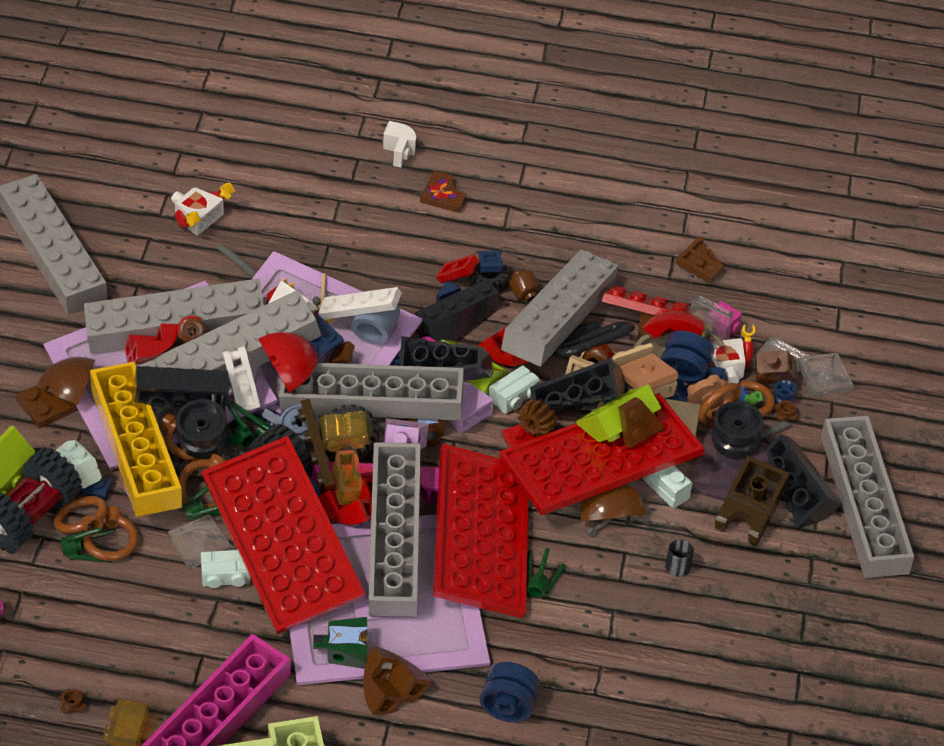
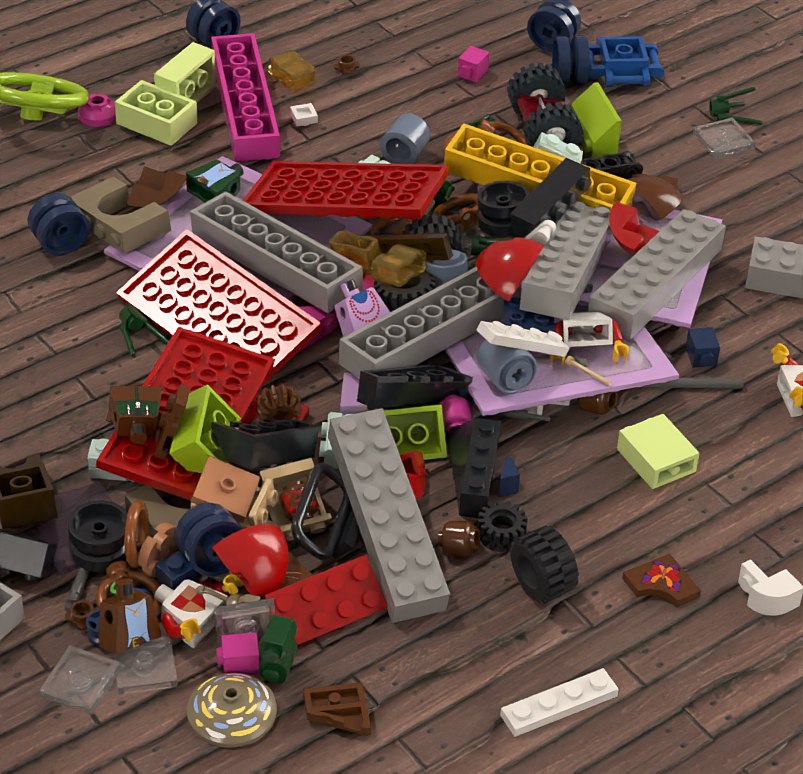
camera: 135 degrees right, 5 degrees down
reddish brown head [177,314,206,343] -> none
red plate [436,254,479,283] -> none
dark blue plate [478,250,502,272] -> none
black piece [665,539,694,577] -> none
none -> dark tan arch [71,177,171,254]
none -> reddish brown torso [108,386,162,444]
none -> dark tan dish [187,673,277,748]
none -> dark green brick [258,615,298,683]
none -> white plate [290,103,318,127]
none -> sand blue piece [380,113,431,164]
none -> white plate [500,668,619,737]
none -> black tyre [510,525,579,604]
none -> black piece [580,151,643,179]
none -> yellowish green brick [617,414,699,489]
none -> dark blue brick [685,327,720,368]

